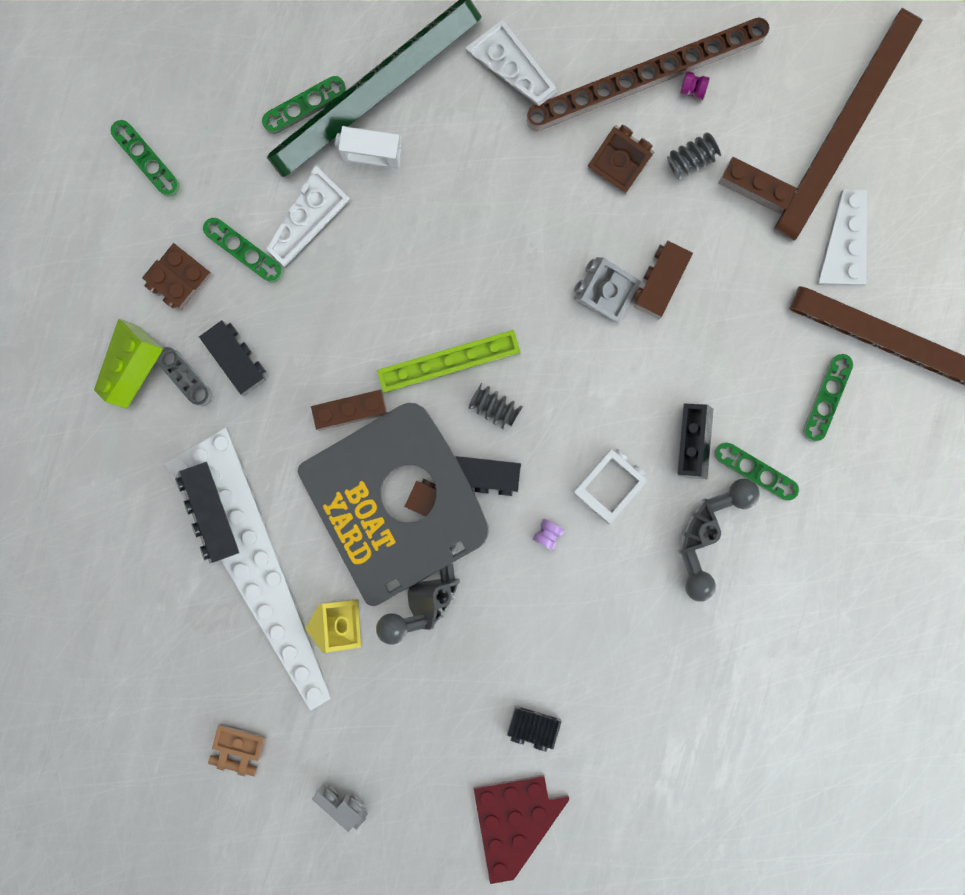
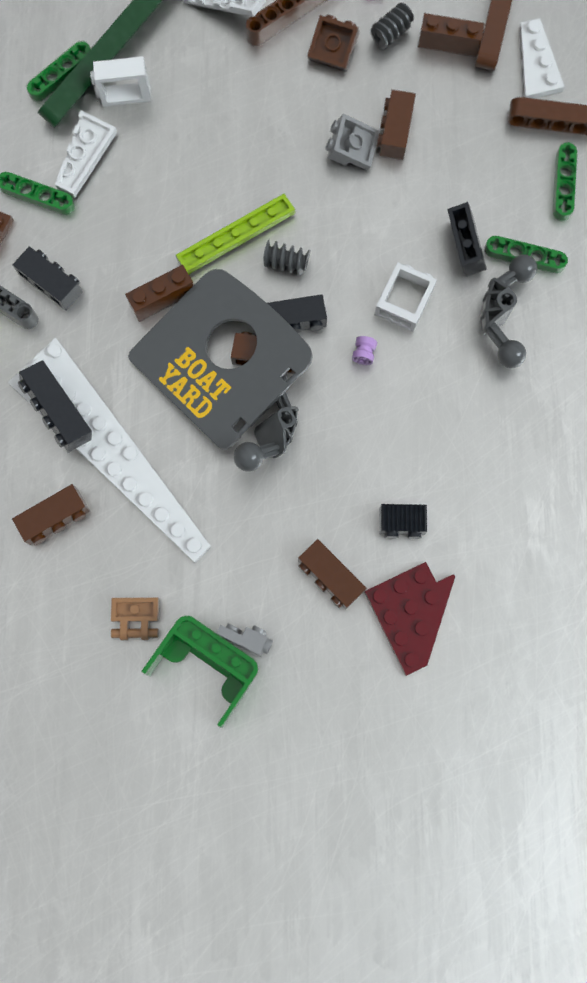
camera: 15 degrees left, 10 degrees down
light yellow slope [305,600,361,653] -> none
none -> reddish brown brick [12,484,90,545]
none -> green windscreen [141,616,258,728]
none -> reddish brown brick [298,539,367,609]

